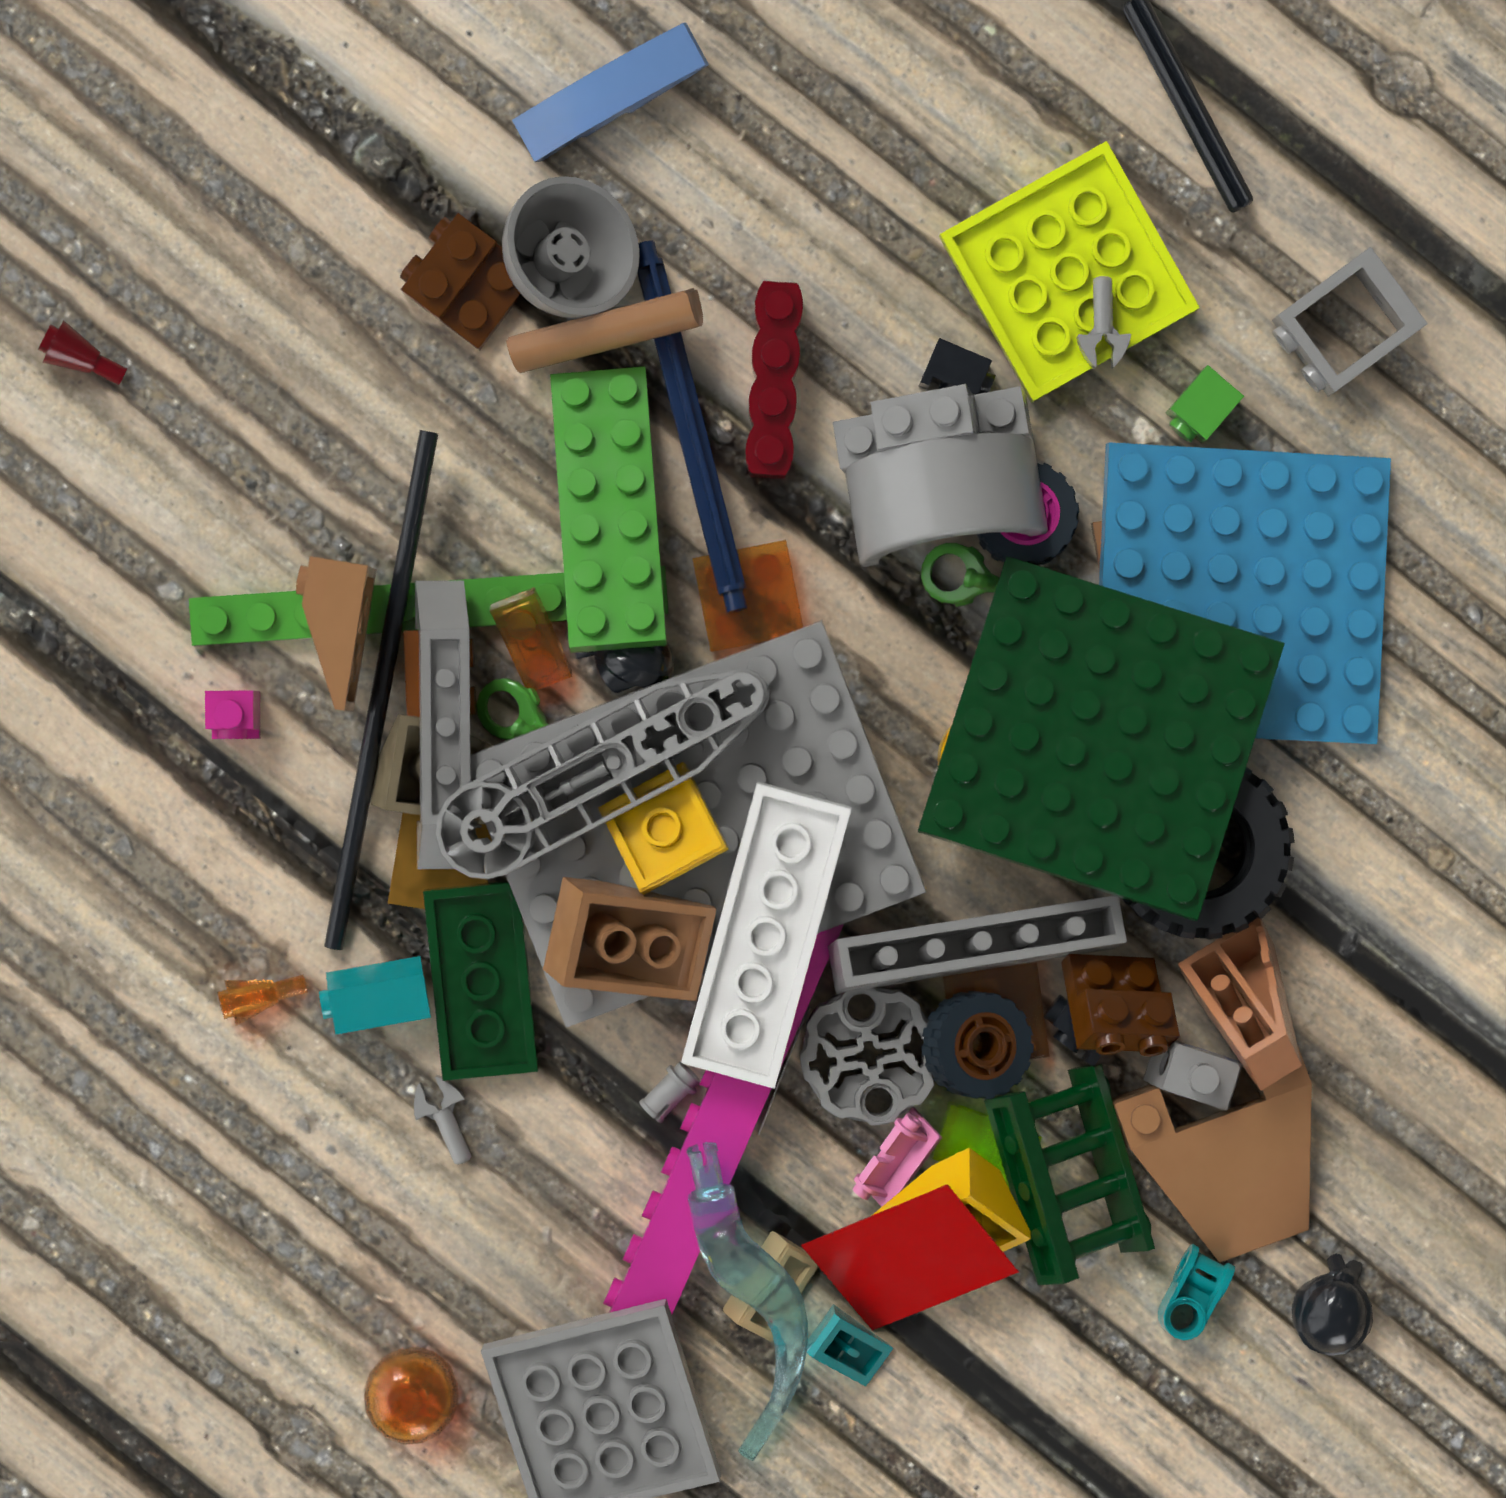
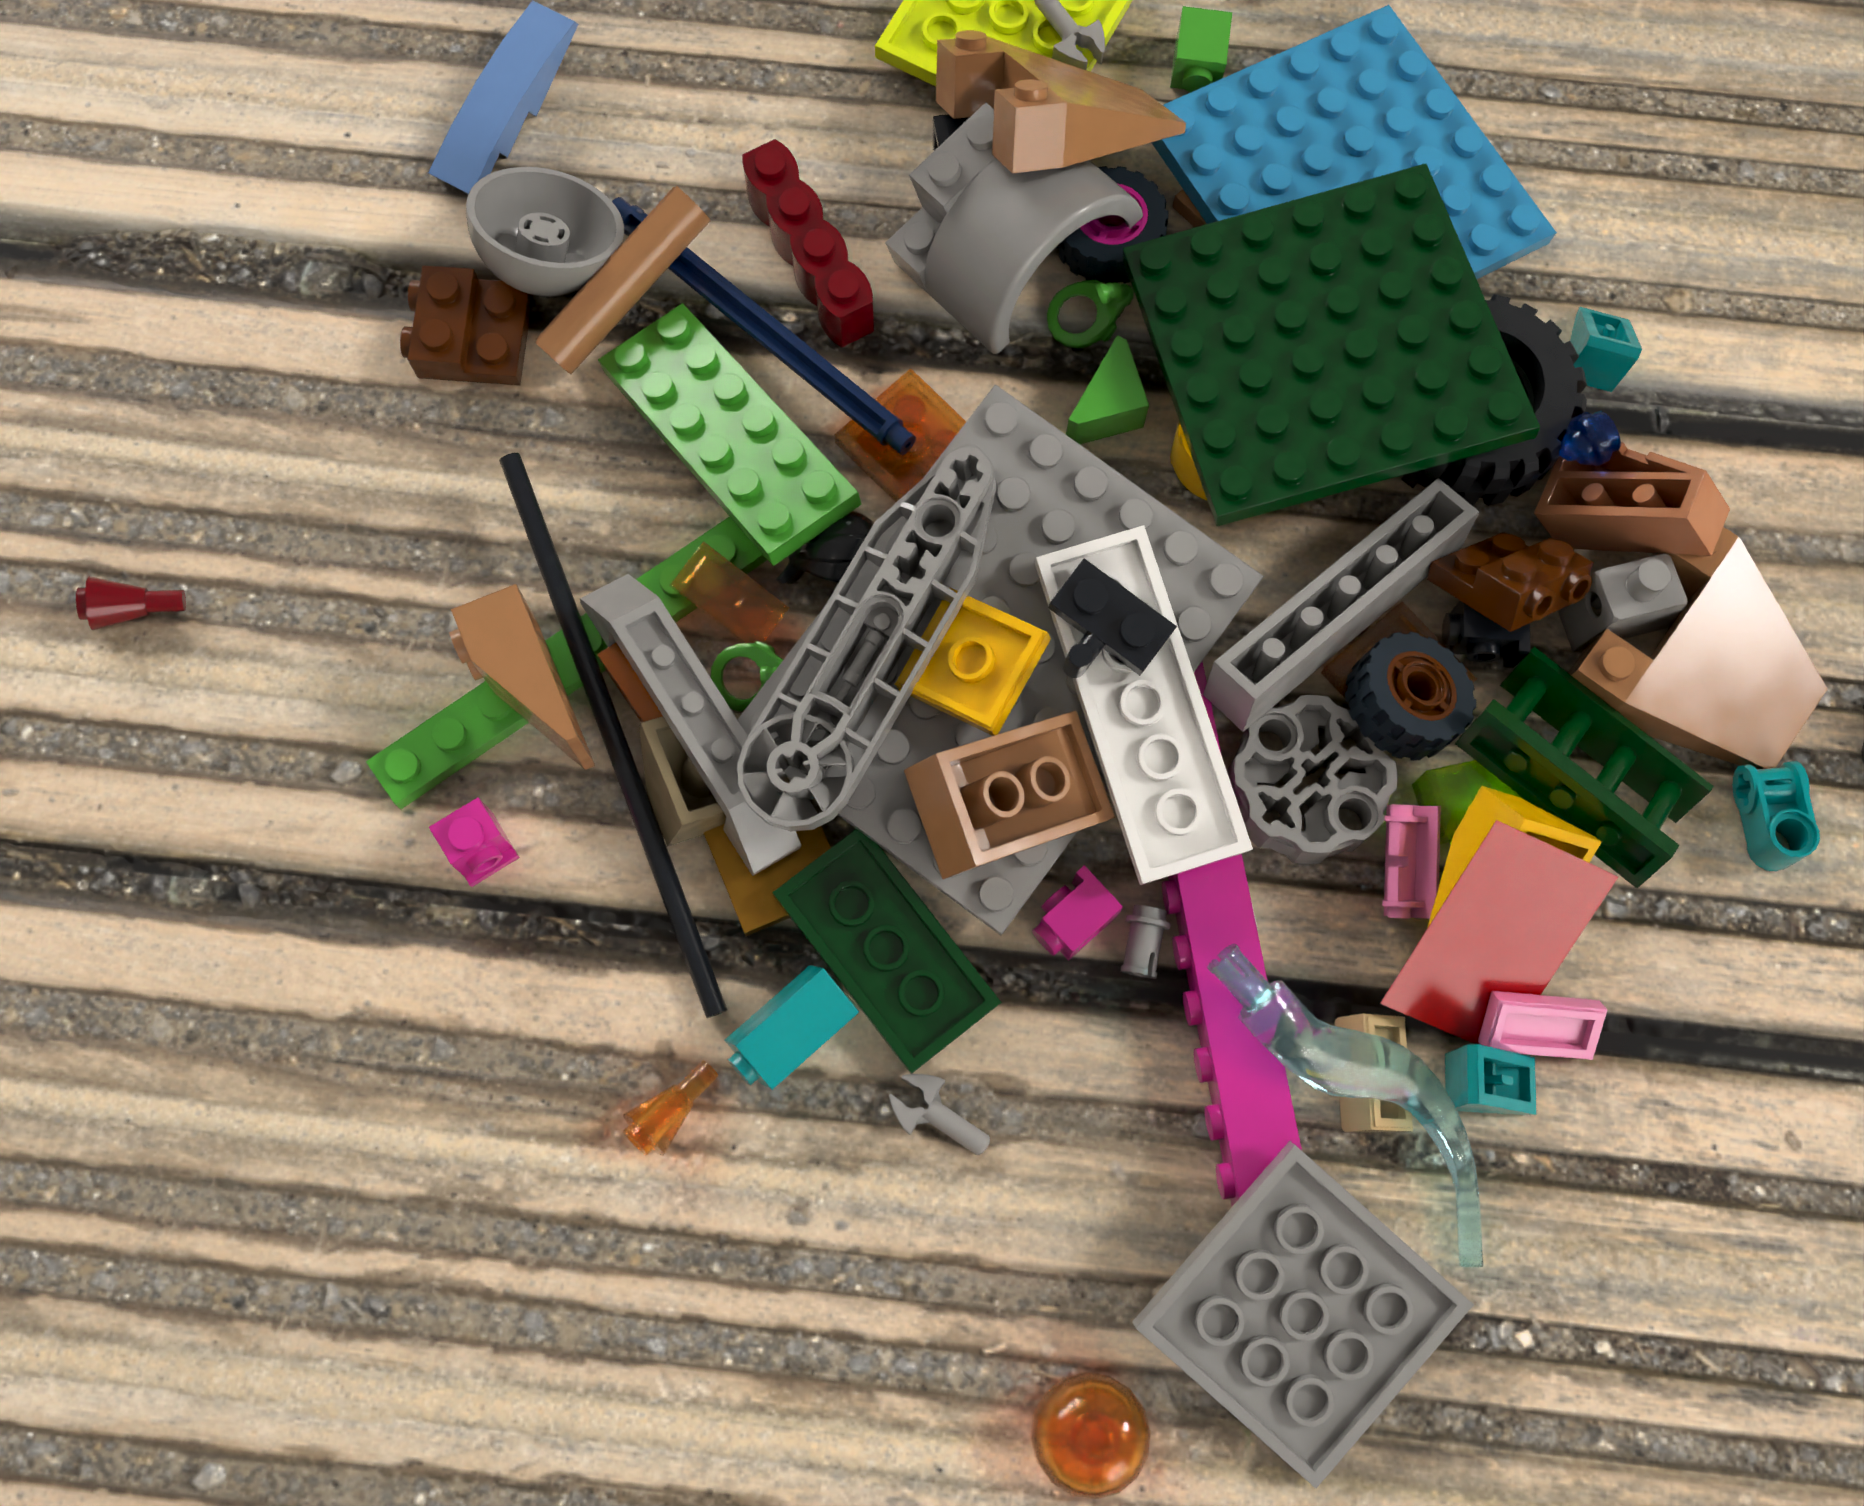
camera: 35 degrees left, 15 degrees down
none -> medium nougat wedge [936,30,1186,173]
none -> dark pink brick [1032,865,1123,961]
none -> black plate [1048,558,1177,678]
none -> bright green slope [1066,335,1149,444]
none -> bright pink tile [1478,991,1607,1060]
none -> clear blue plate [1559,411,1621,466]
none -> teal slope [1570,306,1642,392]

